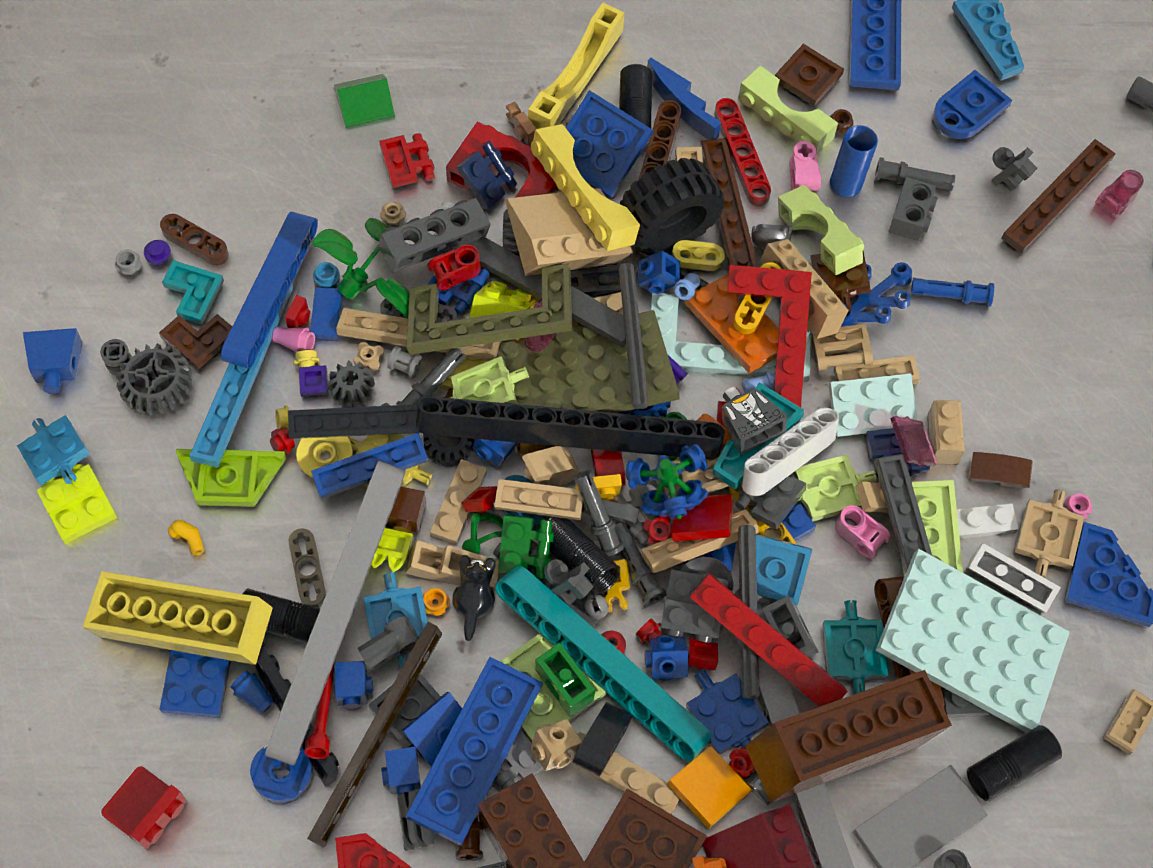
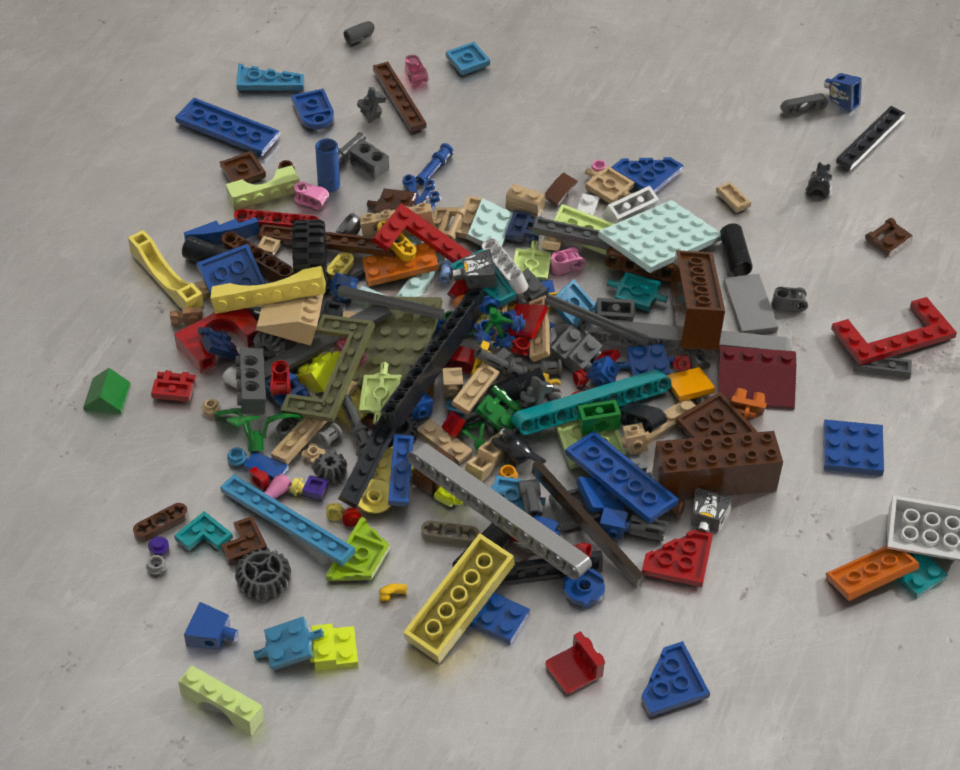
camera: 65 degrees left, 15 degrees down
dark grey wheel [100,339,131,375] -> none
blue beam [221,211,318,369] -> none
blue cone [230,670,275,714] -> none
light blue pin [674,273,700,300] -> none
red arch [690,572,848,707] -> none
yellowish green arch [778,184,864,276] -> none
clear pink piece [890,416,938,467] -> none

